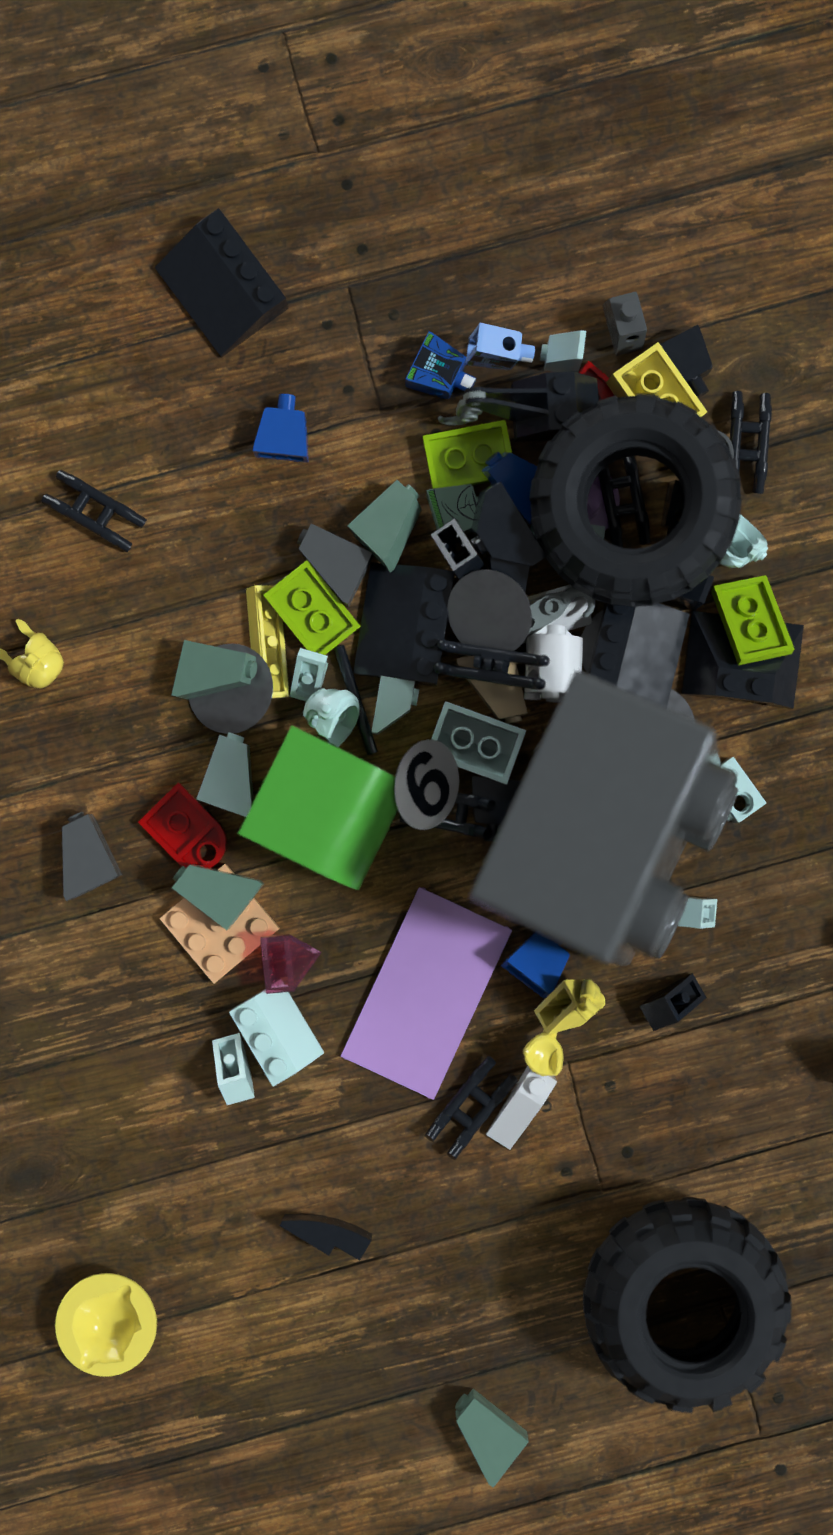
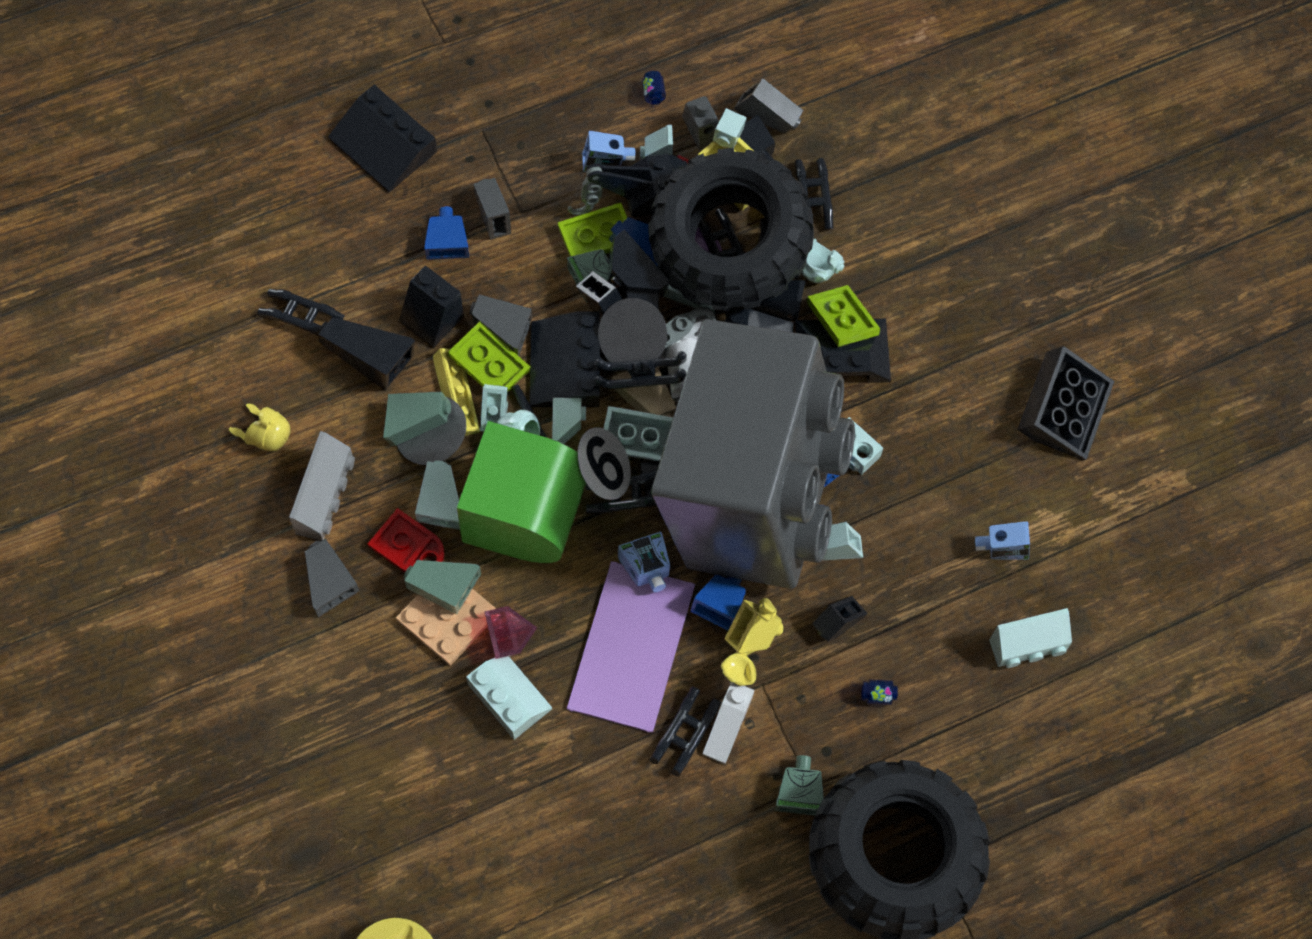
camera: 10 degrees left, 20 degrees down
light aqua slope [212,1033,255,1105] -> none
black slope [280,1213,372,1261] -> none
sand green slope [347,480,422,573] -> none
torso [405,331,476,399] -> none
none -> light grey slope [289,431,355,541]
none -> black slope [318,317,415,391]
none -> black slope [399,265,464,348]
none -> dark grey slope [473,178,511,240]
none -> torso [618,532,670,592]
none -> clear blue brick [642,71,666,105]
none -> light aqua brick [713,108,747,148]
none -> dark grey slope [734,78,804,134]
none -> sand green torso [775,755,824,816]
none -> clear blue brick [861,679,898,705]

